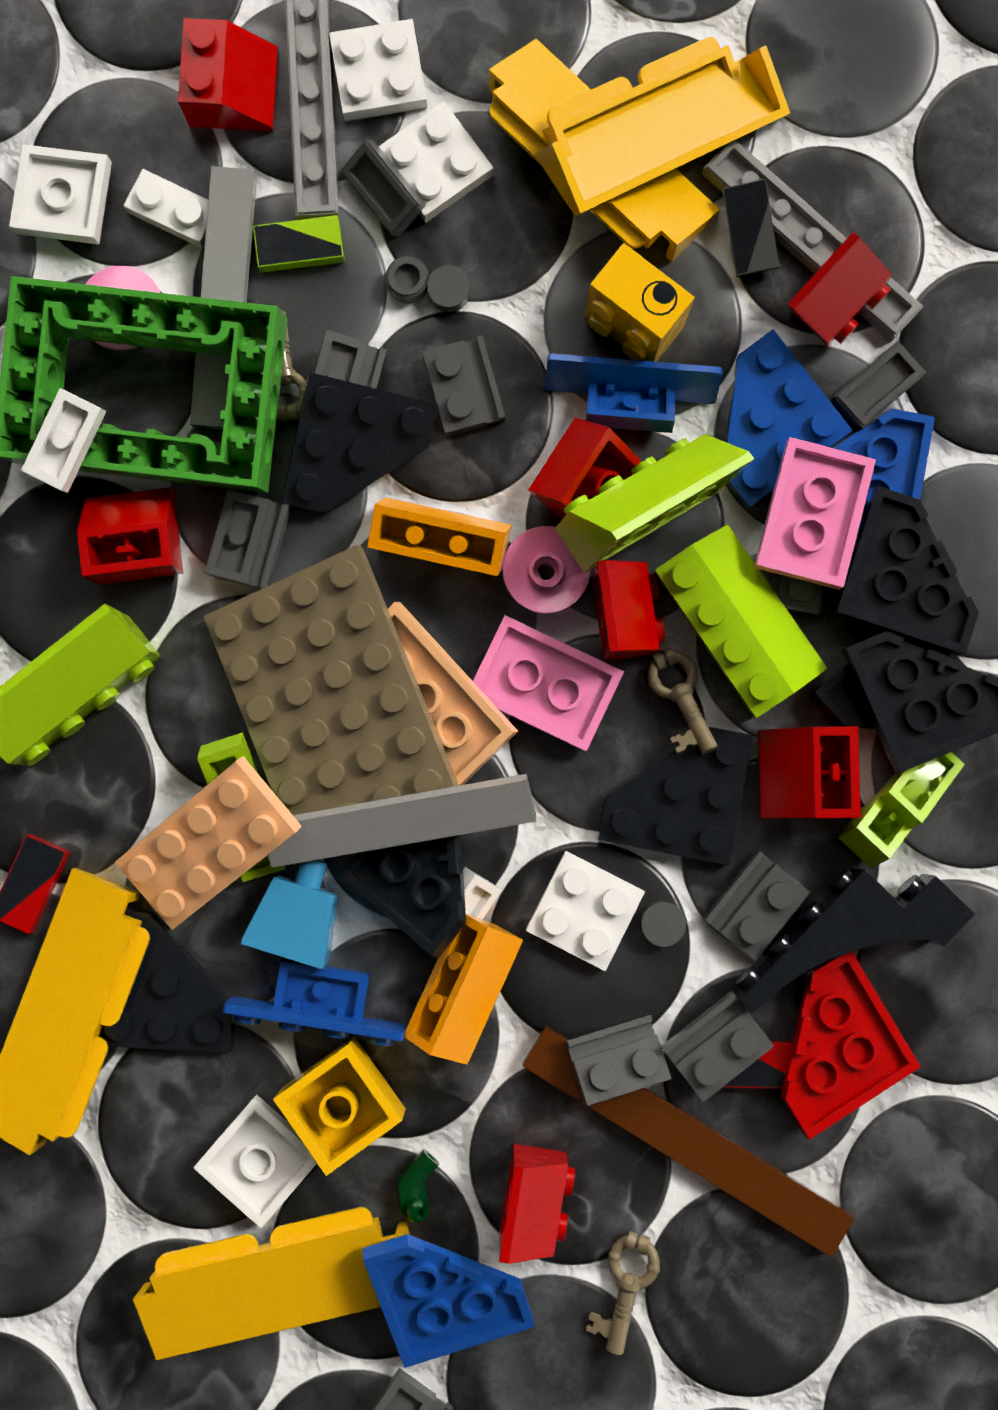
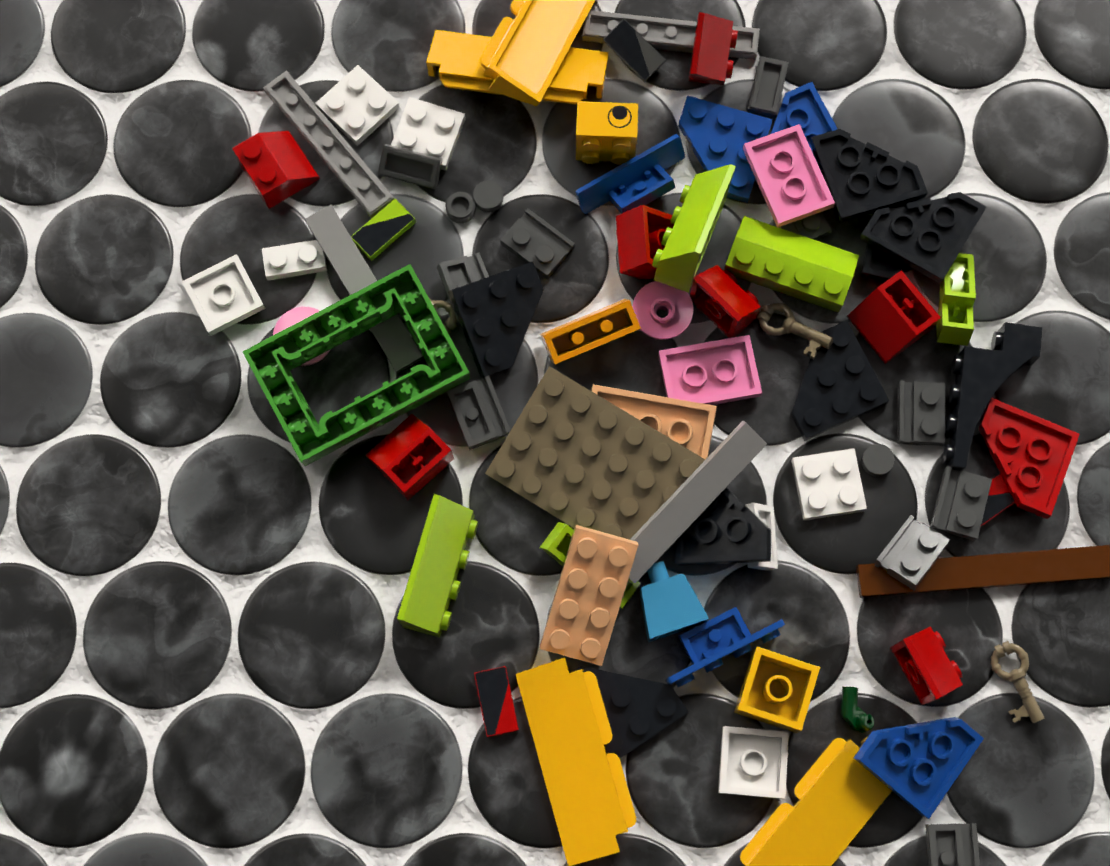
camera: 35 degrees left, 10 degrees down
white plate [21,388,106,493] -> none
light orange brick [404,914,523,1065] -> none

